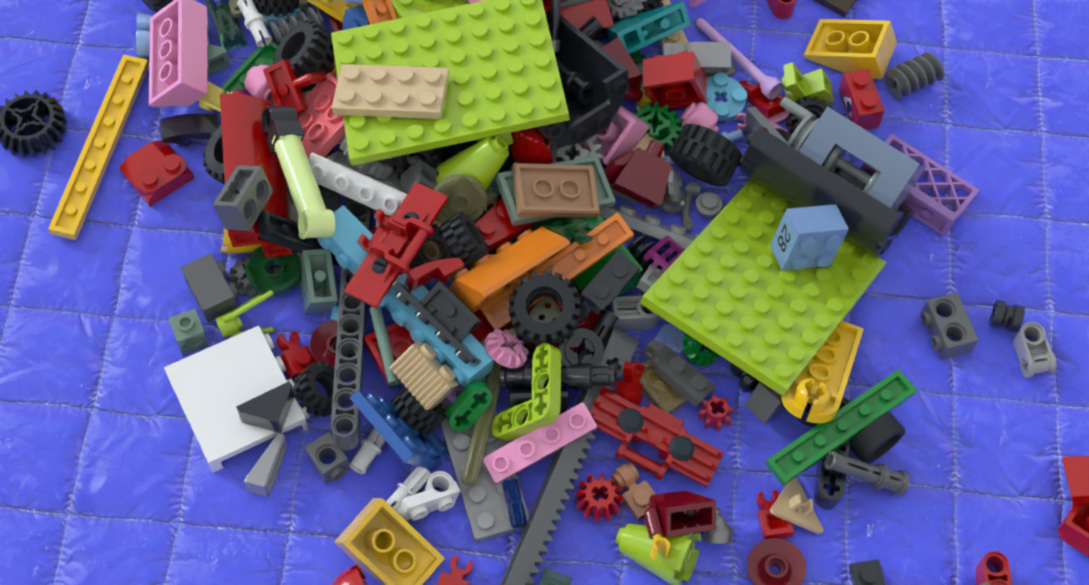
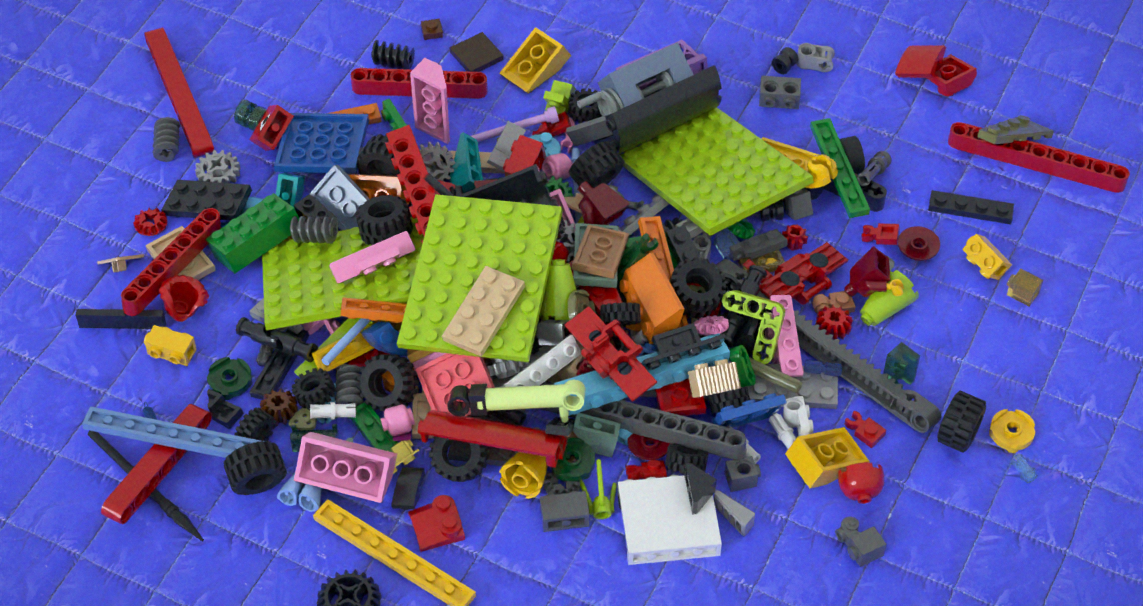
camera: 65 degrees left, 10 degrees down
sand green brick [168,308,209,356] -> none
dark grey brick [212,165,273,231] -> none
red plate [263,59,327,114] -> none
sand green bar [369,306,400,386] -> none
red slope [405,258,465,292] -> none
magenta tile [643,236,685,274] -> none
light grey plate [695,192,722,218] -> none
medium blue brick [770,204,849,271] -> none
tan piece [770,478,824,534] -> none
red brick [838,69,885,130] -> none
dark grey piece [885,52,945,100] -> none

